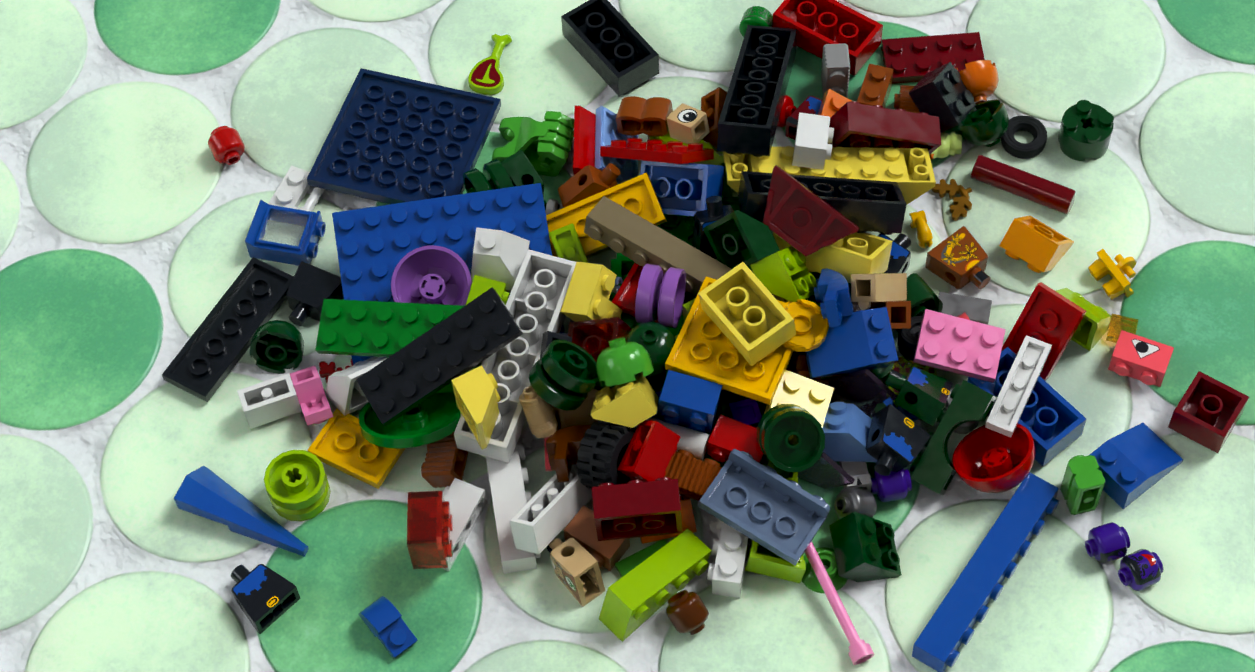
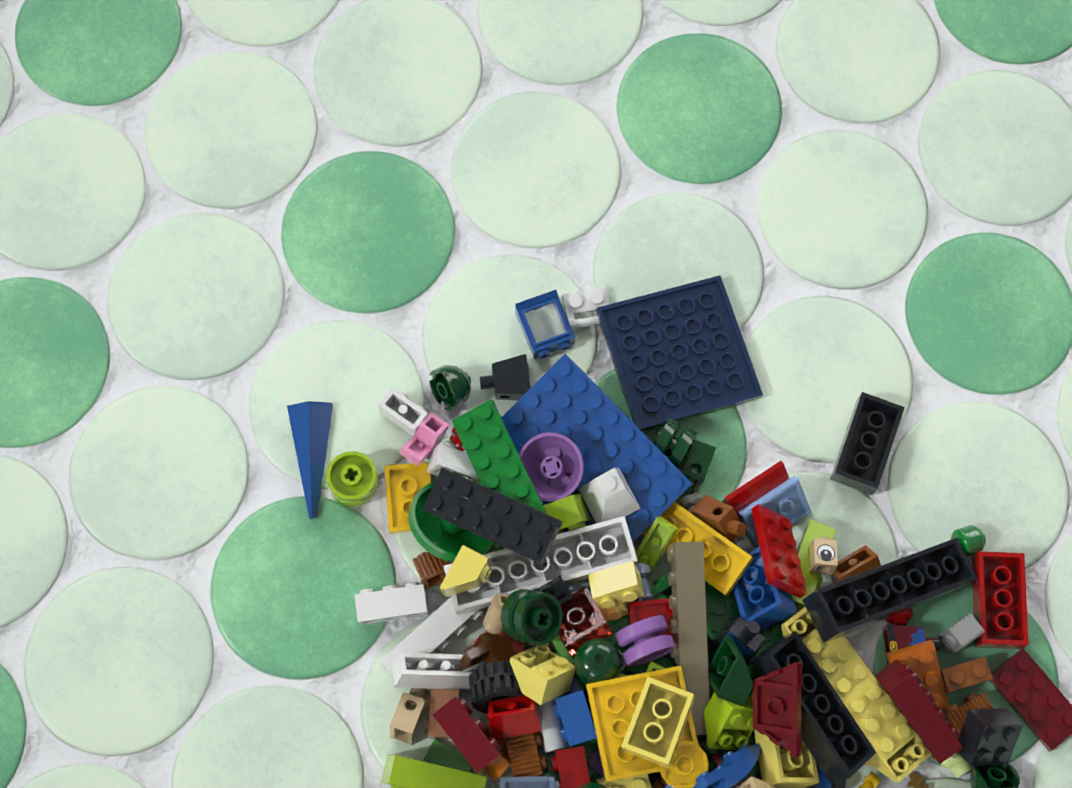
camera: 50 degrees right, 15 degrees up
black plate [162,257,294,402] -> none
red head [208,126,245,165] -> none
black torso [231,564,301,634] -> none
blue brick [358,596,418,659] -> none
clear red brick [407,491,453,569] -> none
lime piece [468,34,512,95] -> none
bright green piece [492,111,574,177] -> none
bright green cylinder [596,337,654,386] -> none
dark orange brick [616,96,673,136] -> none
white brick [792,112,834,170] -> none
orange cylinder [955,60,999,105] -> none

